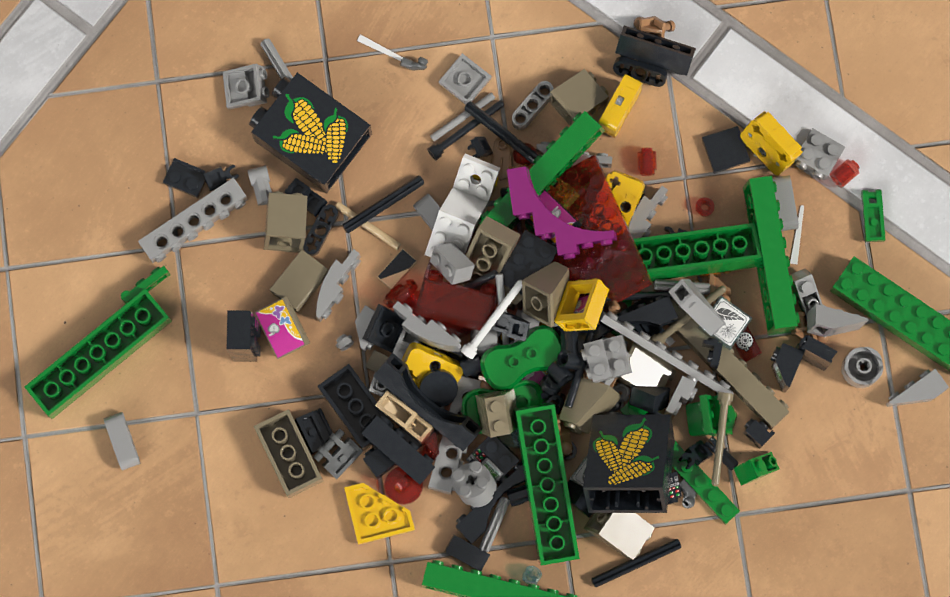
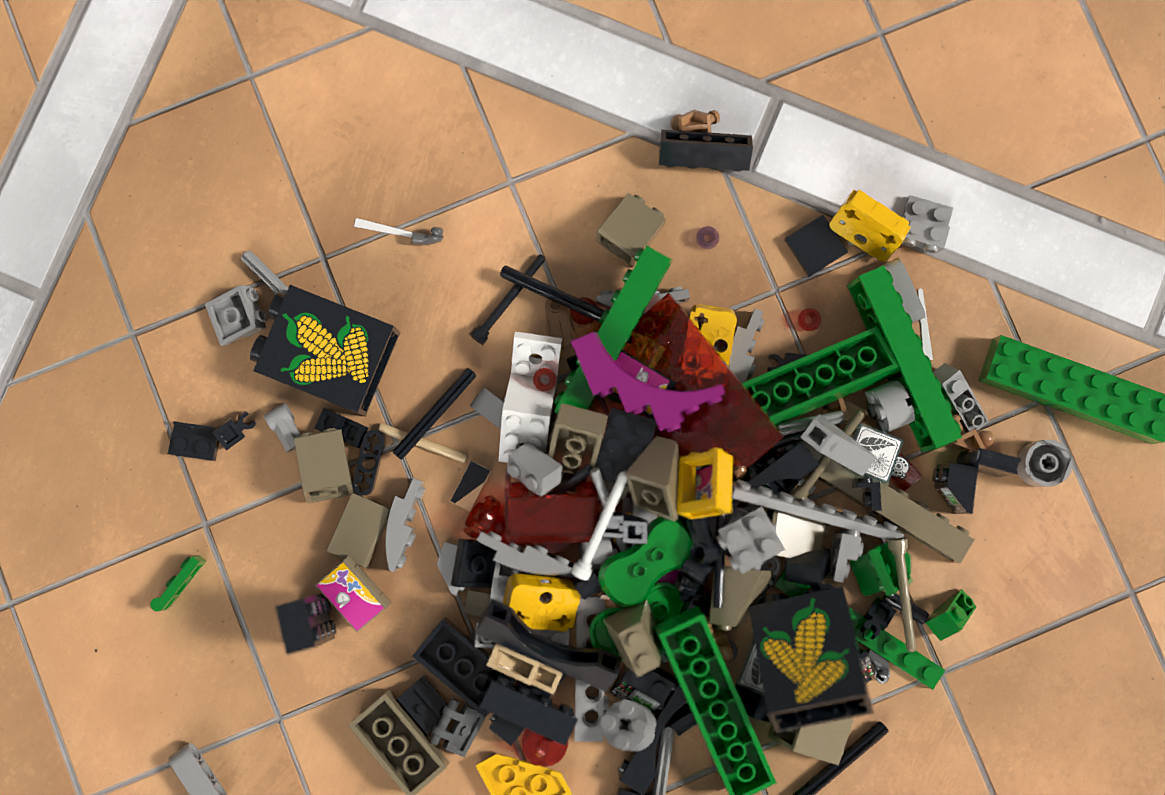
camera: 15 degrees left, 5 degrees up
green brick [24,289,172,419] -> none
light grey brick [138,177,248,263] -> none
light grey plate [336,334,354,351] -> none
clear red slope [418,432,439,464] -> none
black tile [419,369,458,407] -> none
light grey bar [430,93,495,142] -> none
light grey plate [438,53,492,105] -> none
black tile [467,137,493,158] -> none
light grey beam [512,81,554,130] -> none
yellow axle [599,74,643,138] -> none
black beam [613,56,667,87] -> none
clear red brick [637,148,657,176] -> none
black brick [743,418,775,449] -> none
light grey slope [807,304,868,337] -> none
clear red brick [830,159,860,188] -> none
green plate [861,189,886,243] -> none
light grey slope [886,369,949,407] -> none
none -> clear red plate [533,368,557,391]
none -> plate [696,226,719,249]
none -> light grey brick [865,380,915,434]

